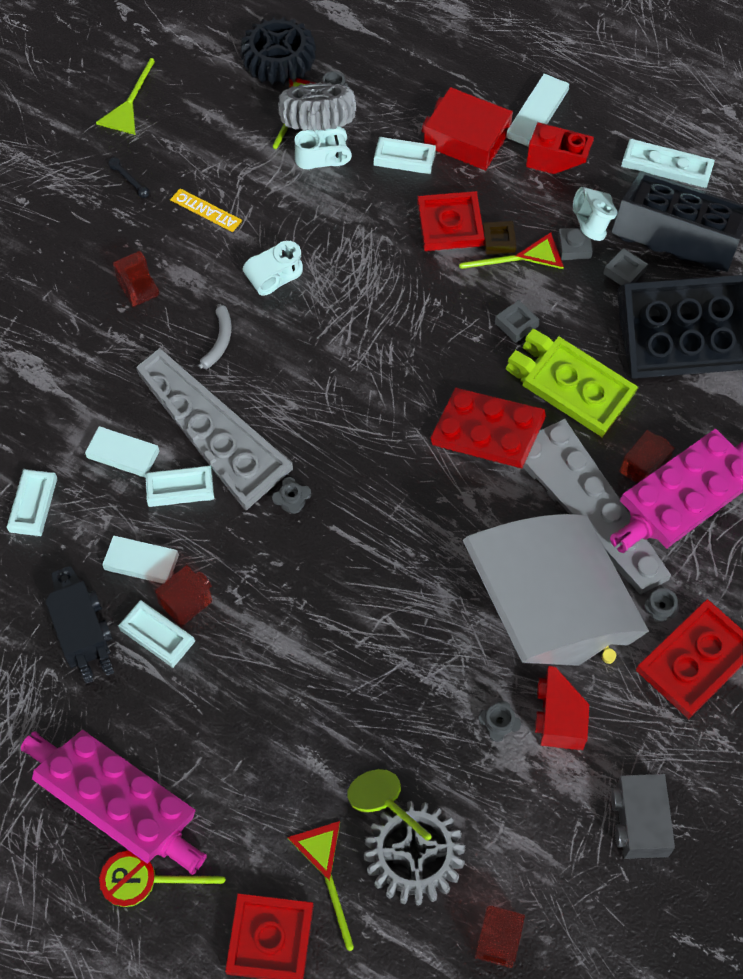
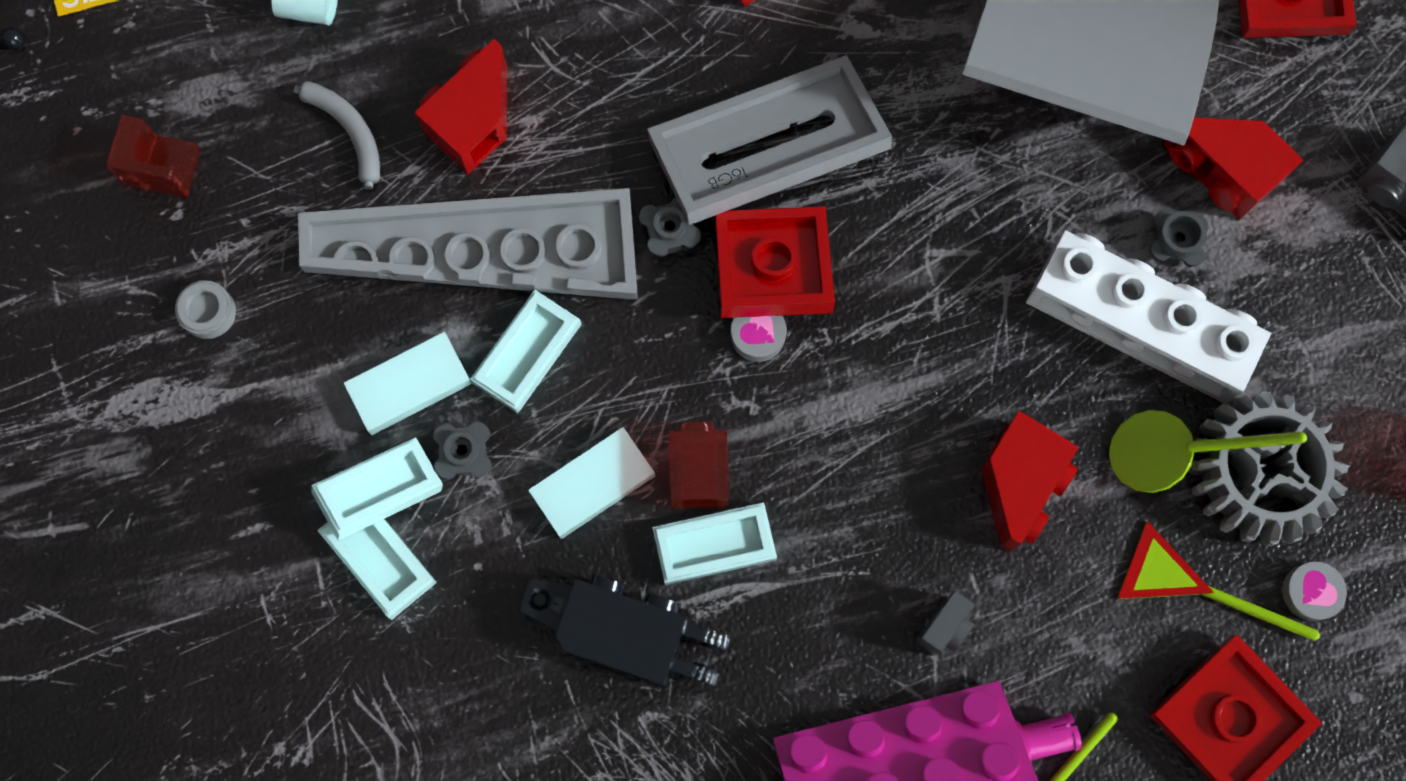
camera: 50 degrees left, 15 degrees up
none -> light grey tile [175,280,236,339]
none -> light aqua tile [311,437,443,541]
none -> red slope [415,39,508,175]
none -> dark grey plate [433,422,491,480]
none -> light grey piece [647,55,892,225]
none -> red plate [715,206,835,318]
none -> light grey tile [730,316,787,362]
none -> dark grey plate [915,590,976,656]
none -> red slope [980,411,1079,552]
none -> white brick [1026,230,1271,404]
none -> light grey tile [1282,562,1347,621]

